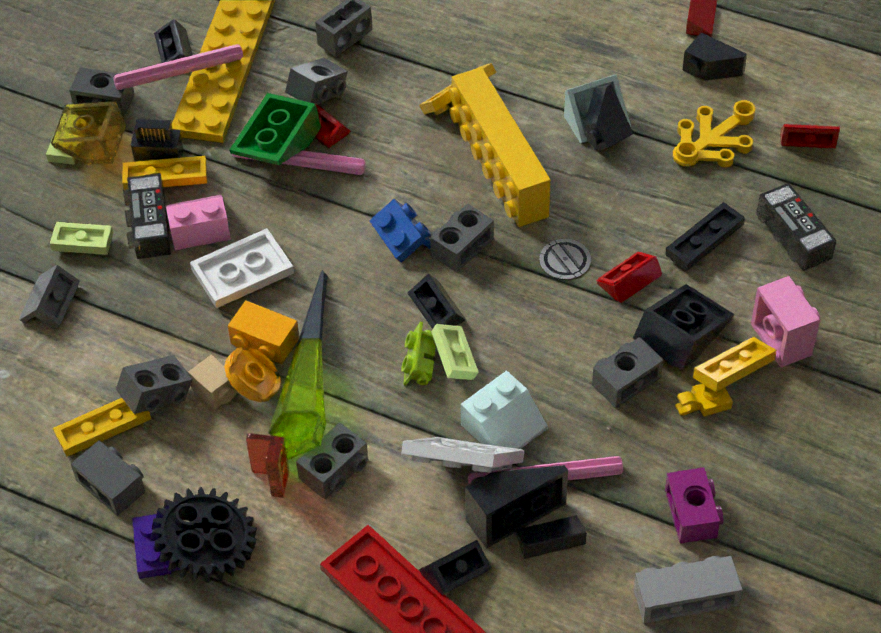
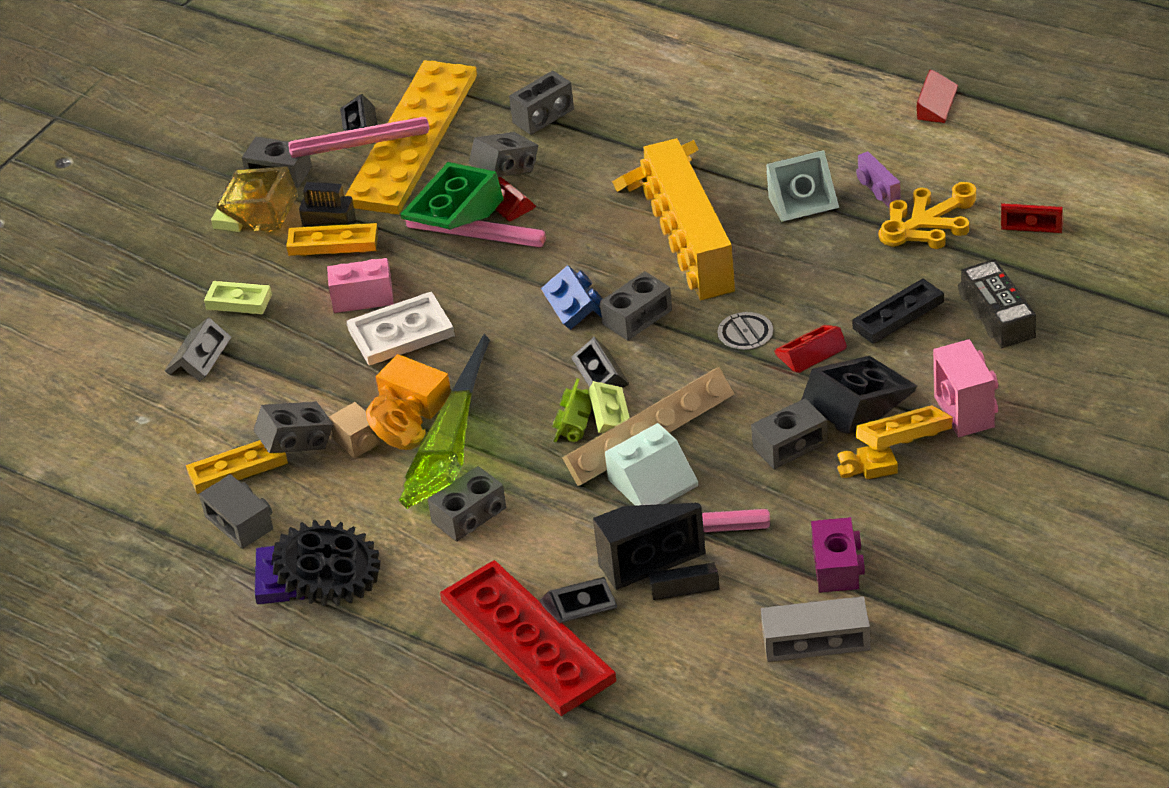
camera: 10 degrees right, 10 degrees down
brick [123,173,171,259] -> none
clear red panel [246,433,290,498] -> none
white plate [401,437,524,472] -> none
black slope [584,84,634,150] -> none
black slope [682,33,747,81] -> none
none -> tan plate [562,367,735,486]
none -> medium lavender plate [856,151,901,207]

